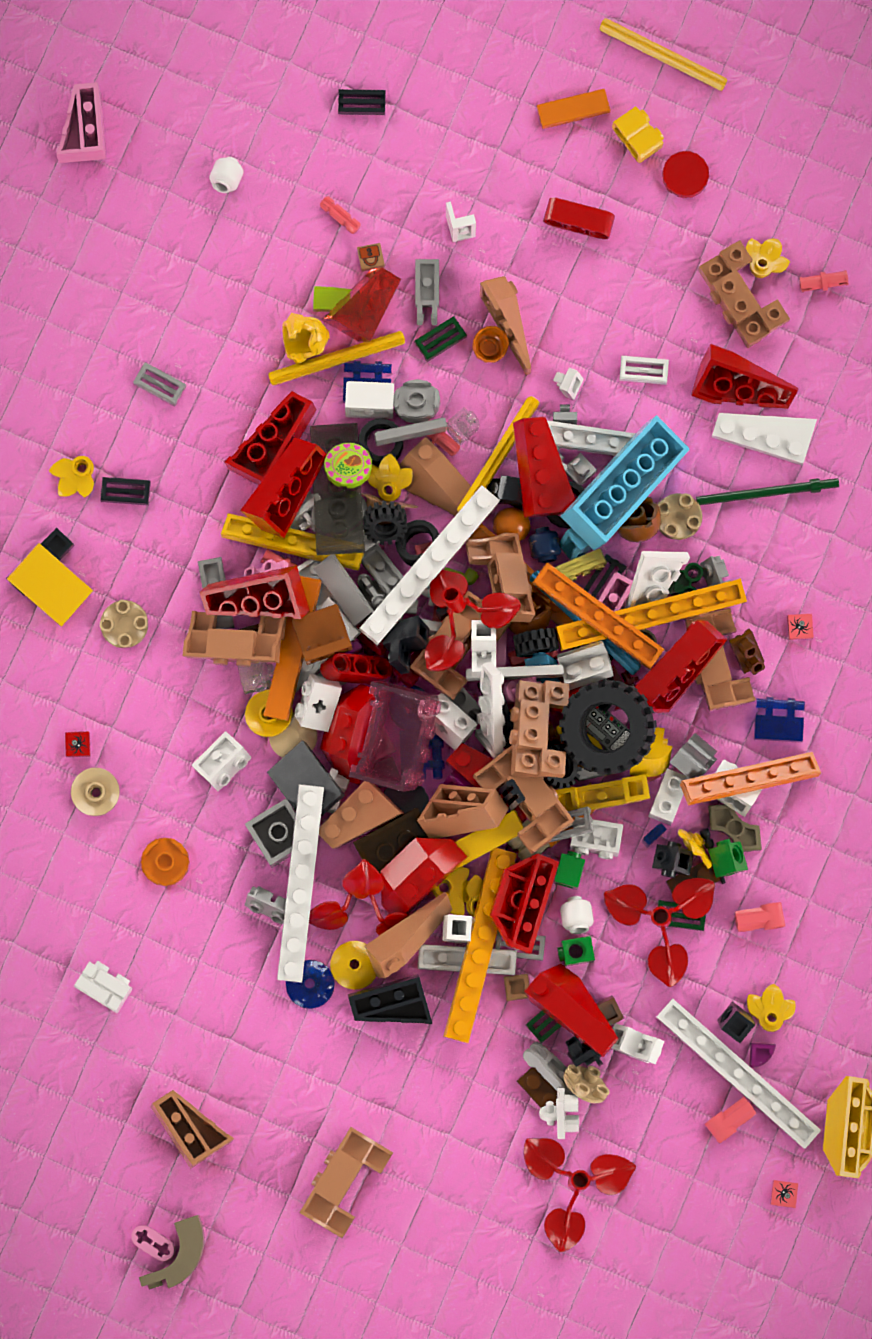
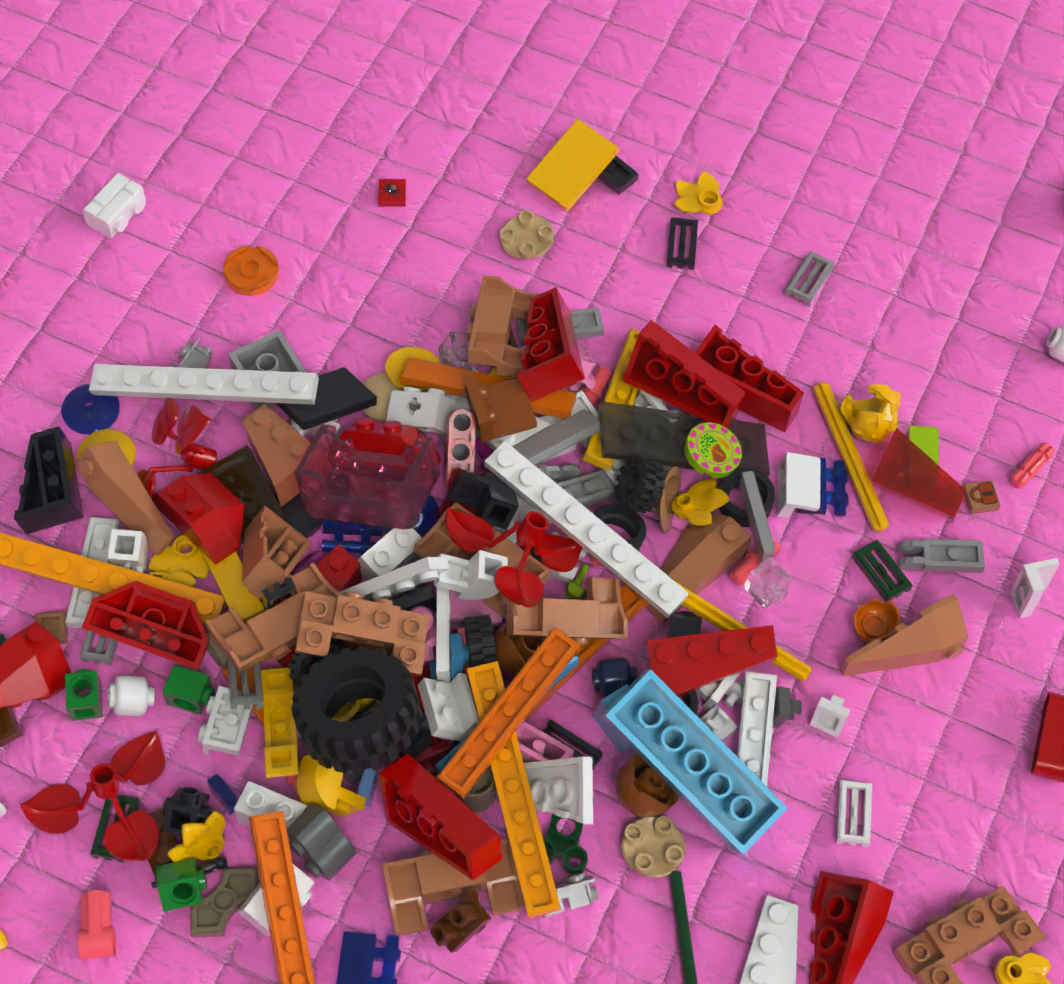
camera: 90 degrees right, 20 degrees down
tan dish [71,768,120,816] -> none
white bracket [192,731,251,791] -> none
light grey tile [393,379,441,423] -> none
orange hair [493,507,531,541] -> none
light yellow piece [554,548,607,581] -> none

